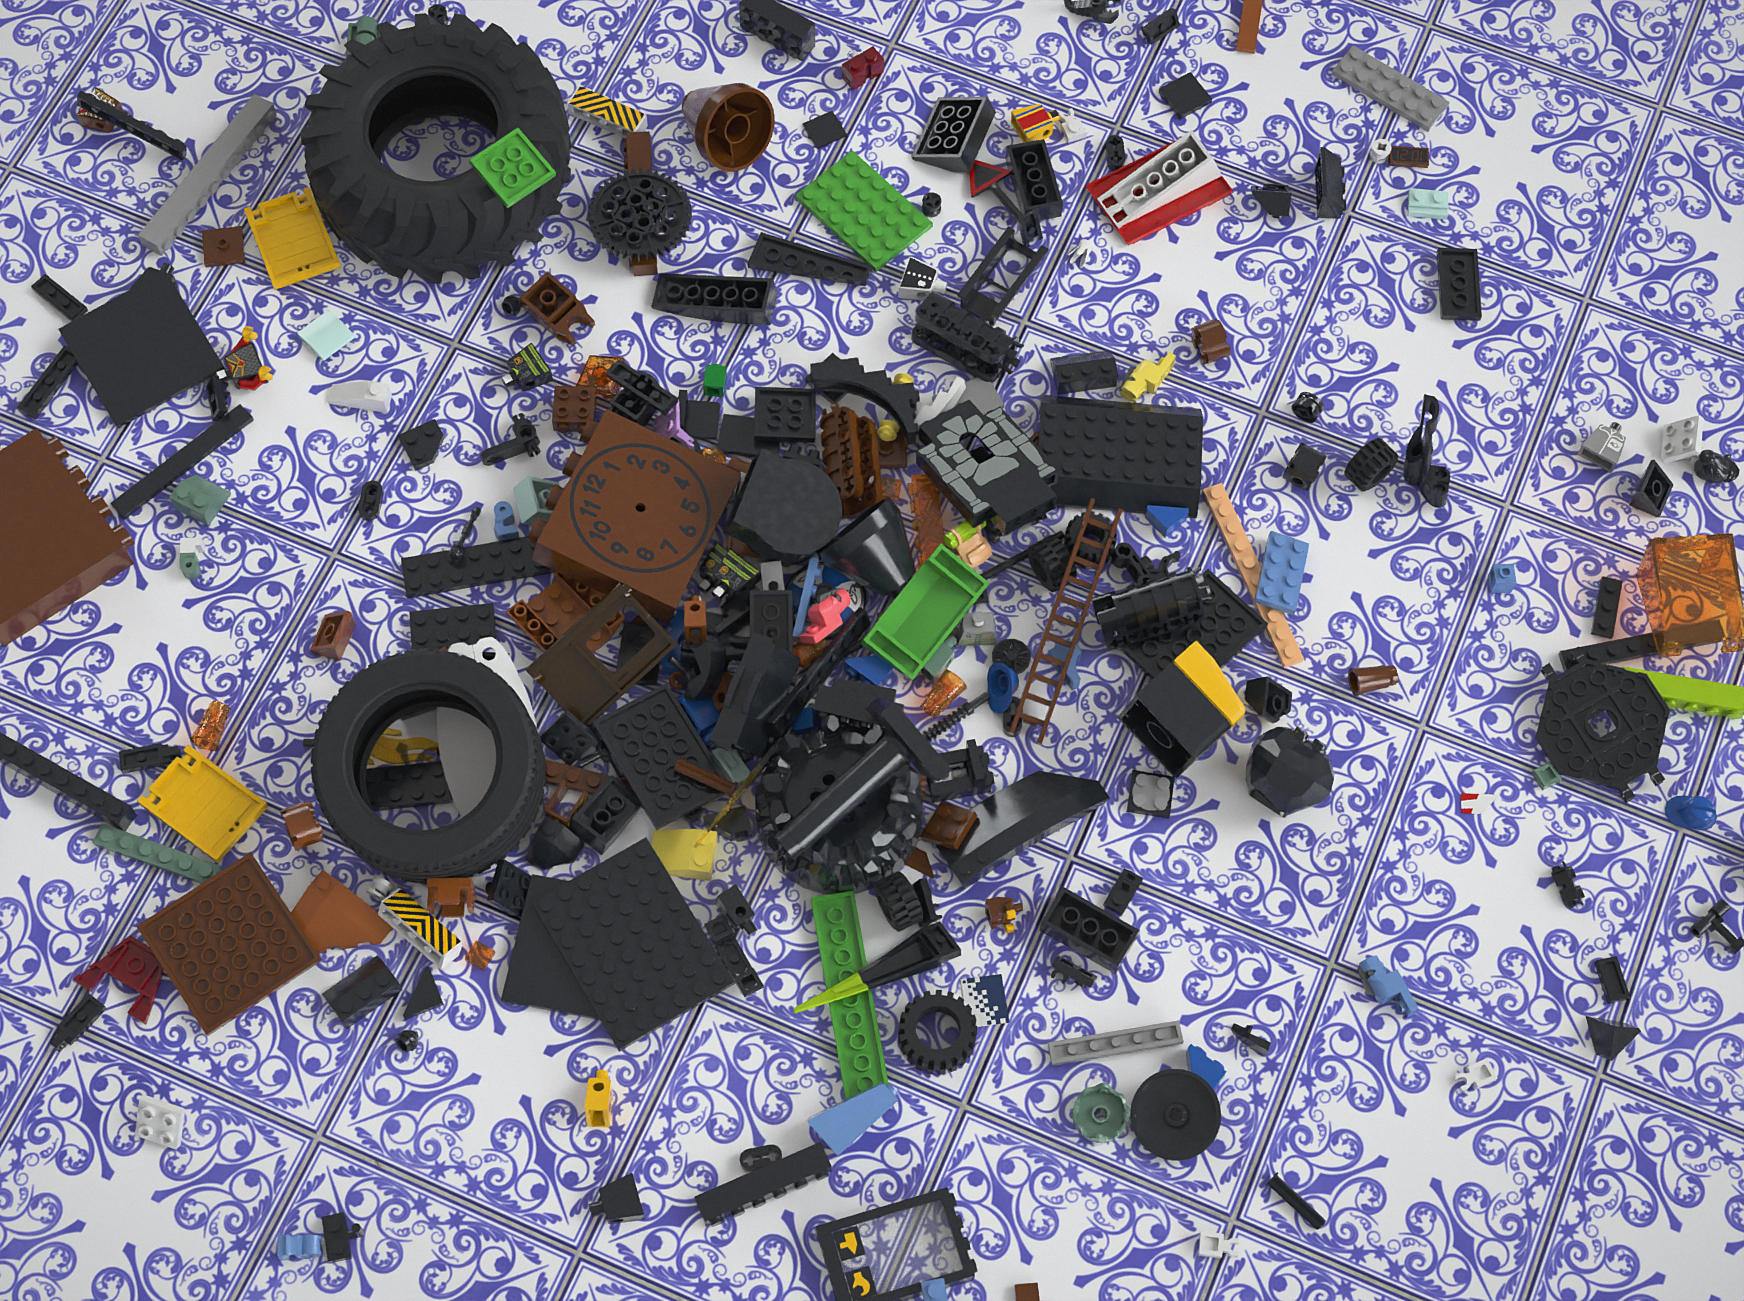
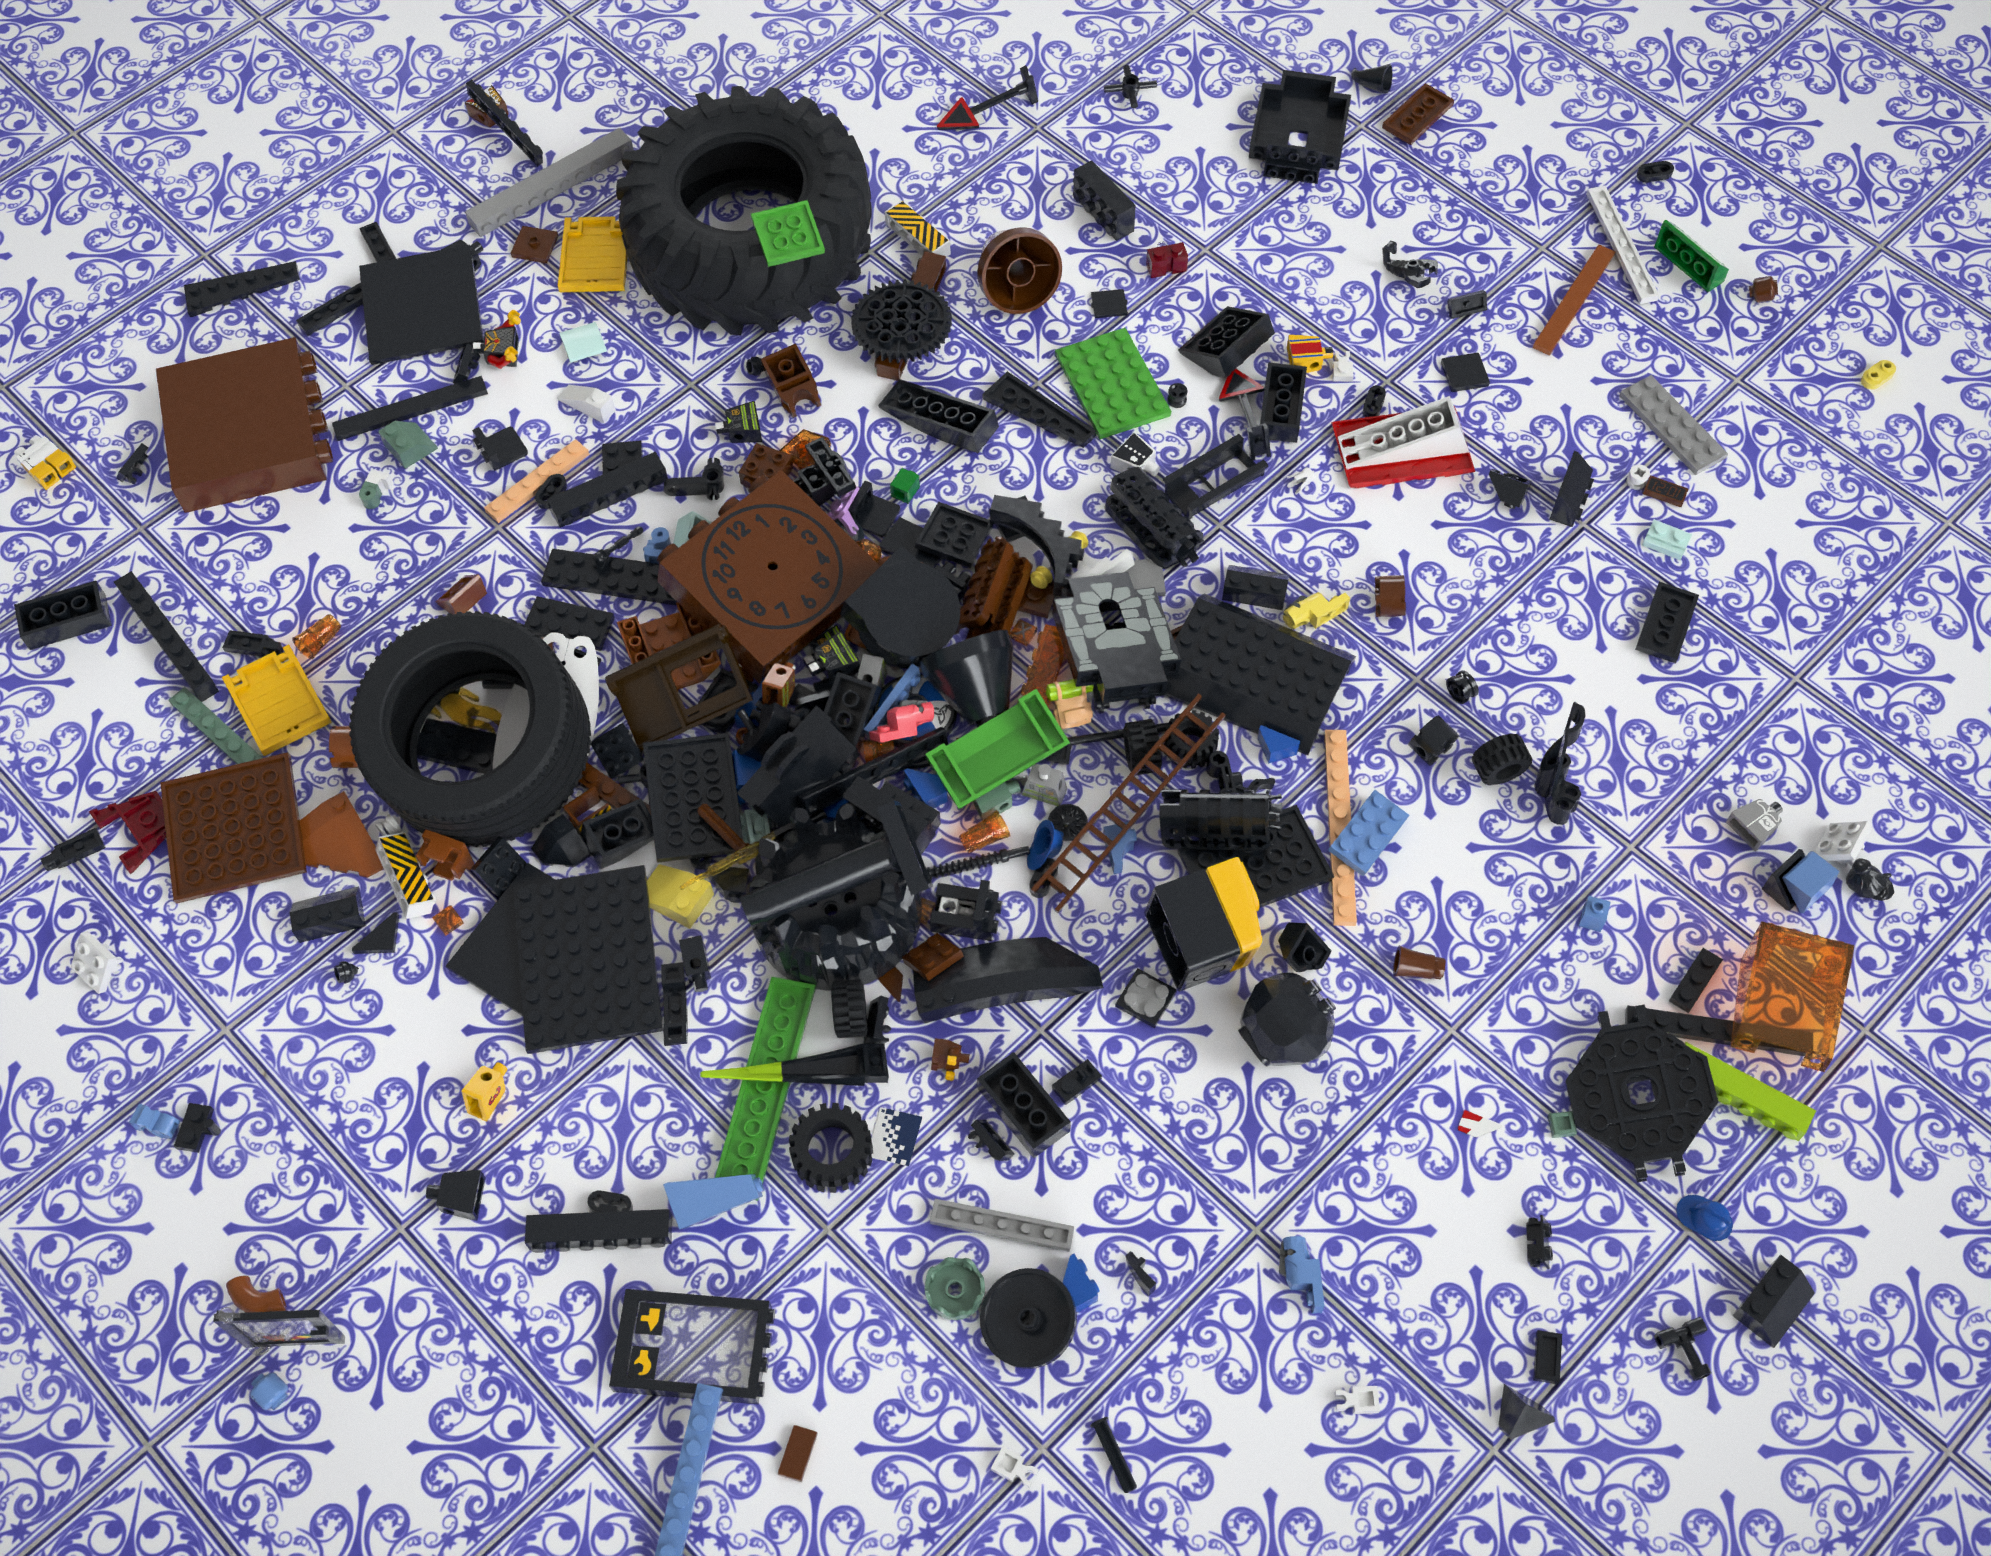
camera: 25 degrees right, 5 degrees down
none -> black bracket [472,426,528,471]
none -> light nougat plate [484,439,590,523]
none -> black brick [547,451,668,528]
none -> medium blue slope [1782,851,1840,913]

